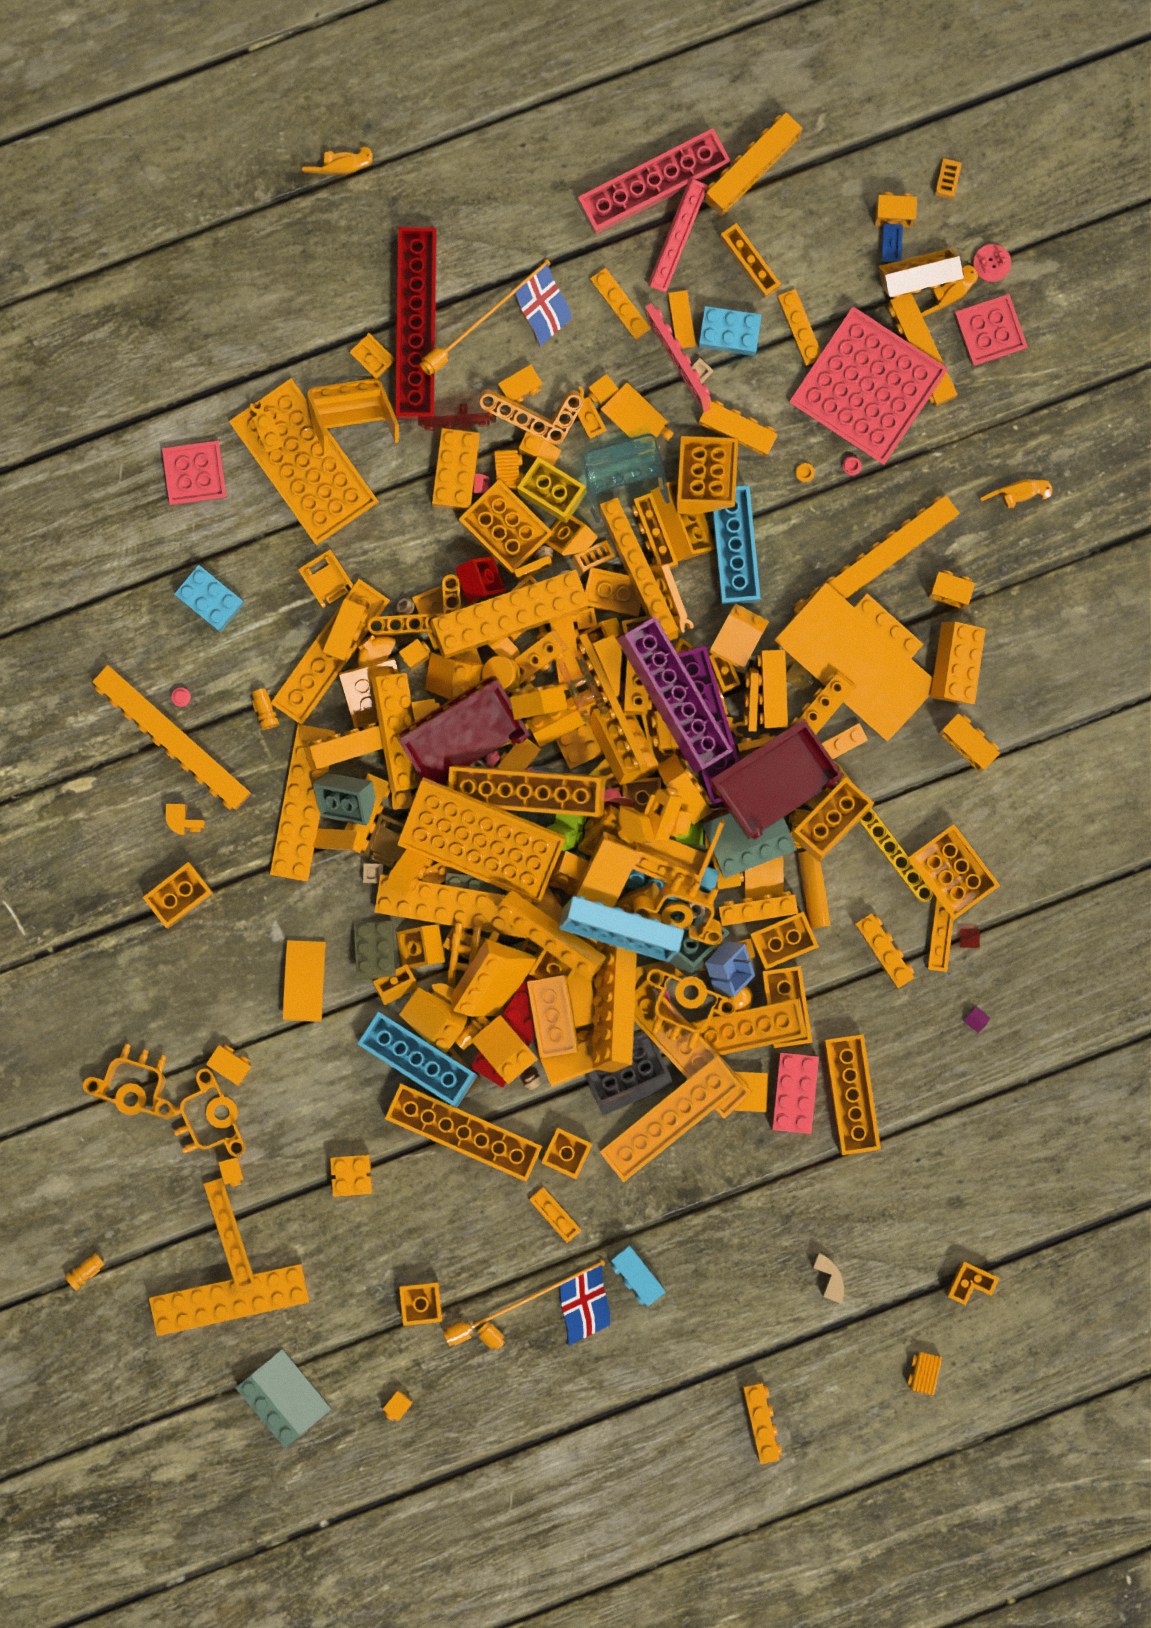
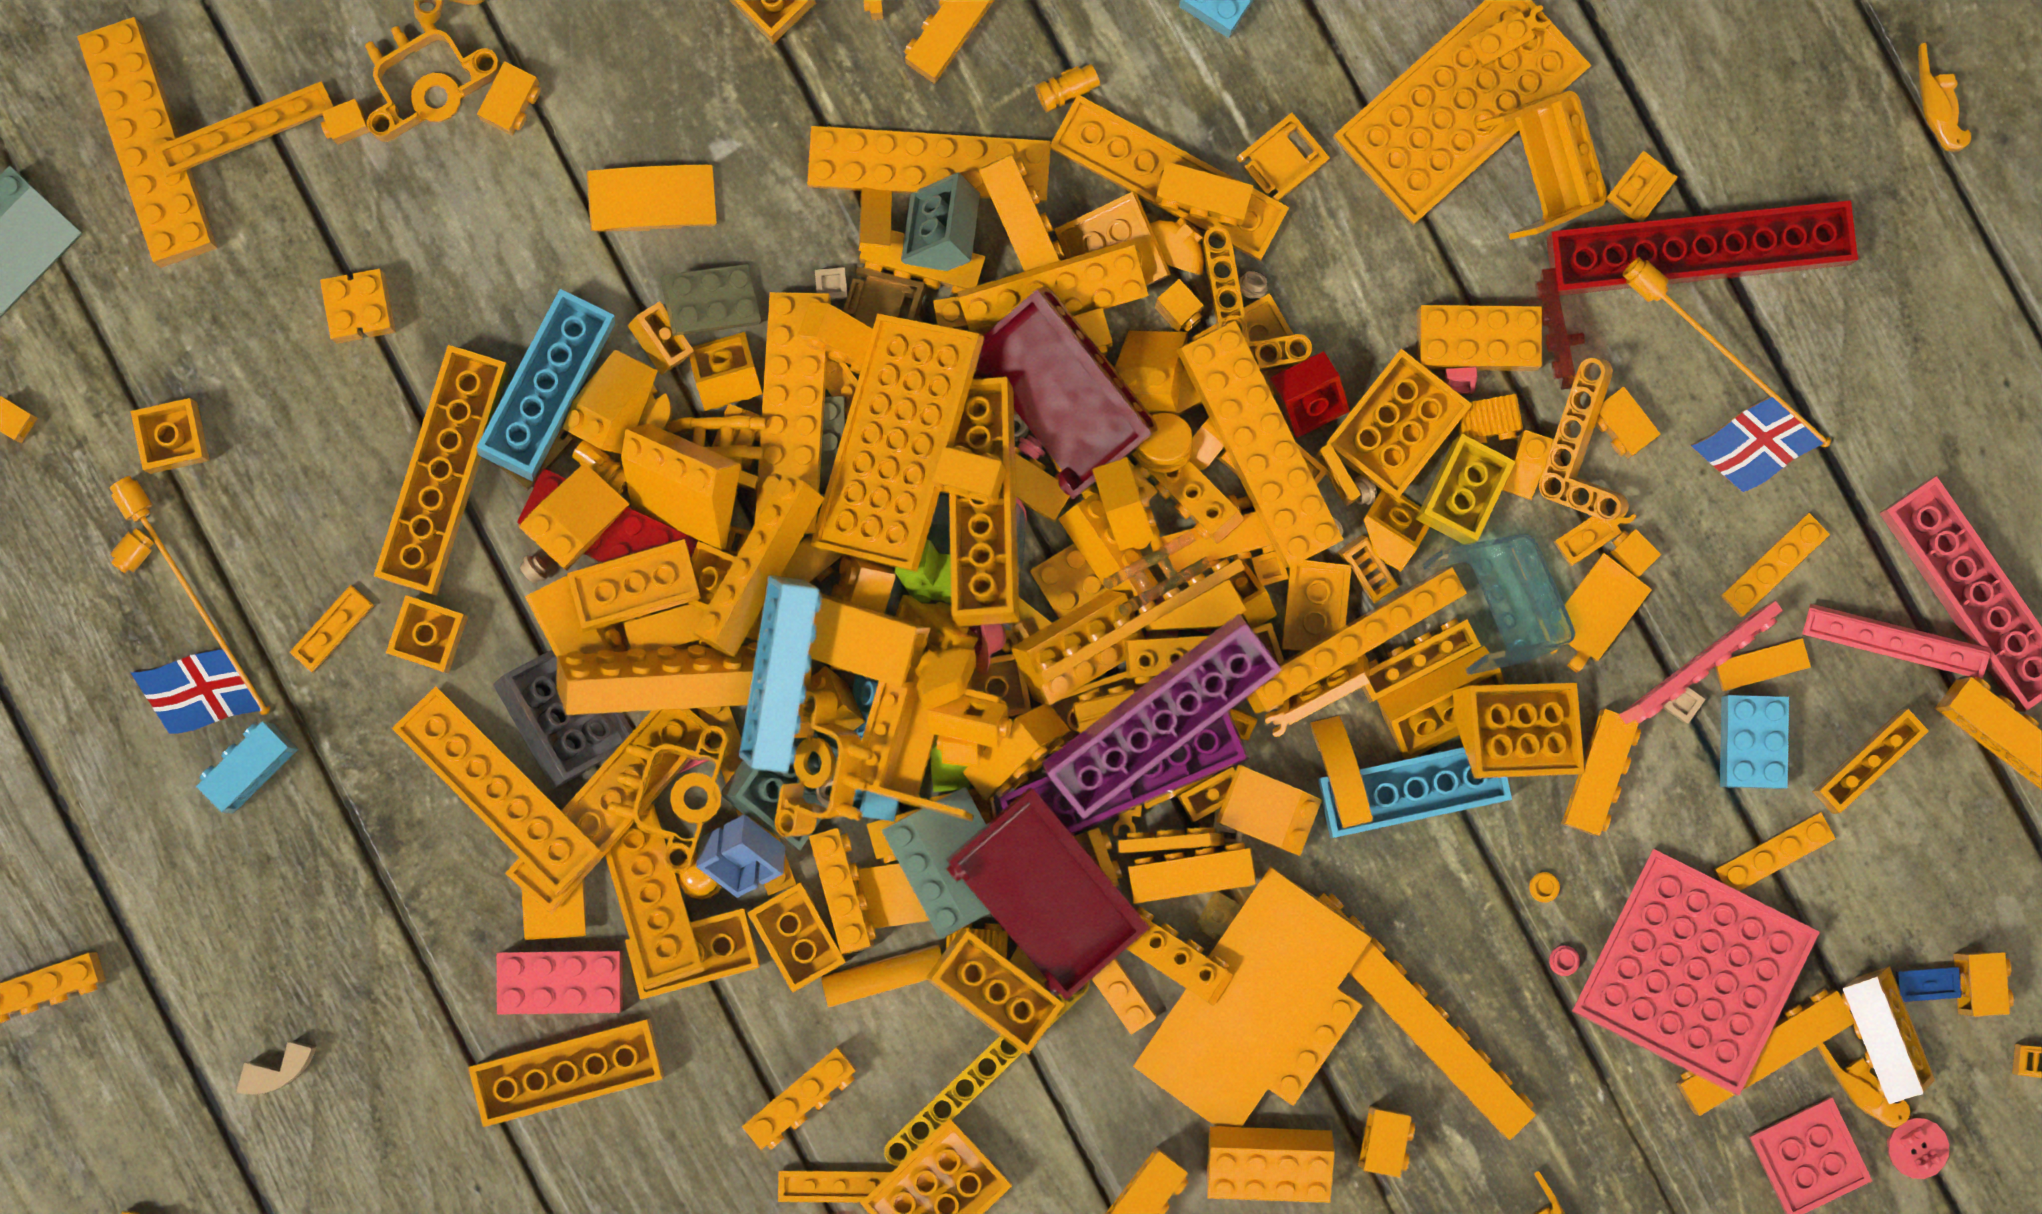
camera: 80 degrees right, 0 degrees up
none -> light orange brick [932,446,1007,505]
none -> light orange slope [1310,716,1372,828]

